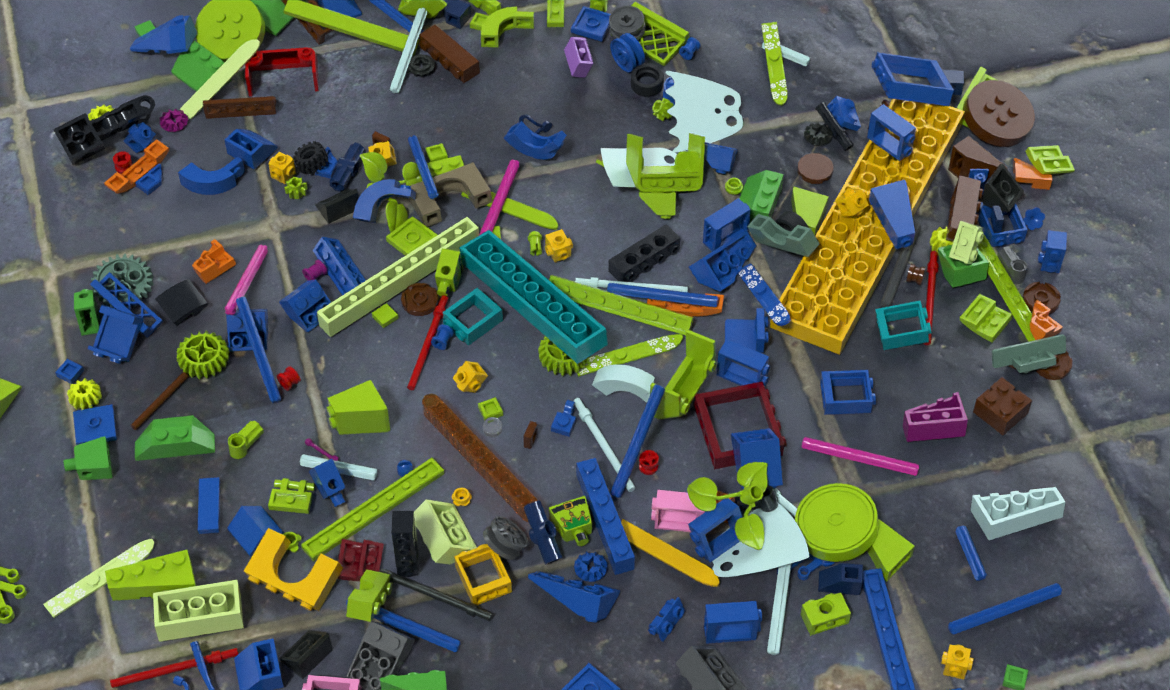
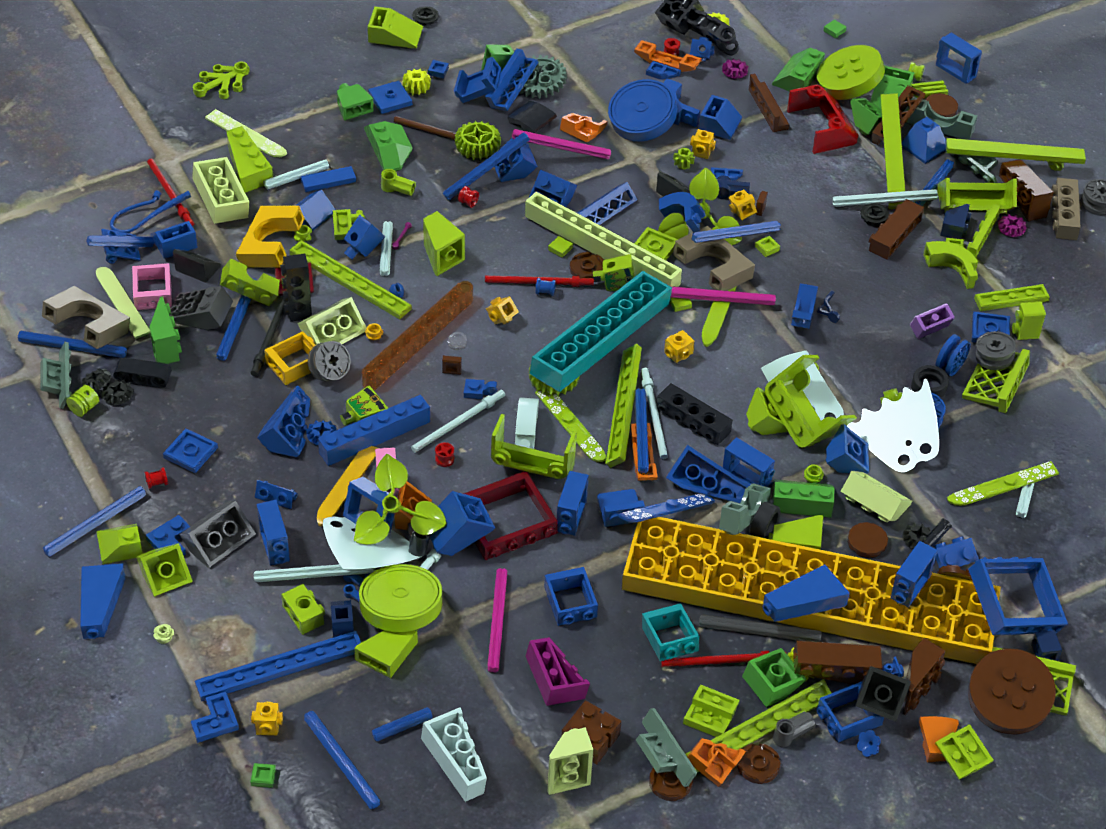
camera: 75 degrees right, 5 degrees down
blue wedge [130,15,197,54] -> none
yellowish green piece [180,40,260,120] -> none
black tyre [293,141,328,174] -> none
magenta bush [302,259,327,280] -> none
lime plate [427,155,464,177] -> none
teal window [443,288,503,346] -> none
lime tile [478,397,503,422] -> none
dark blue piece [523,500,562,565] -> none
lime pin [528,231,542,256] -> none
blue axle [610,384,665,498] -> none
blue bush [679,37,701,60] -> none
yellow brick [835,188,869,217] -> none
reddish brown wheel [906,264,926,285] -> none
yellowish green bracket [949,221,984,264] -> none
dark blue tile [990,206,1004,232] -> none
blue brick [1038,230,1067,273] -> none
none -> light aqua axle [264,160,329,190]
none -> yellowish green slope [548,727,593,795]
none -> blue brick [608,79,677,142]
none -> yellowish green slope [841,471,912,522]
none -> bright green slope [850,98,882,135]

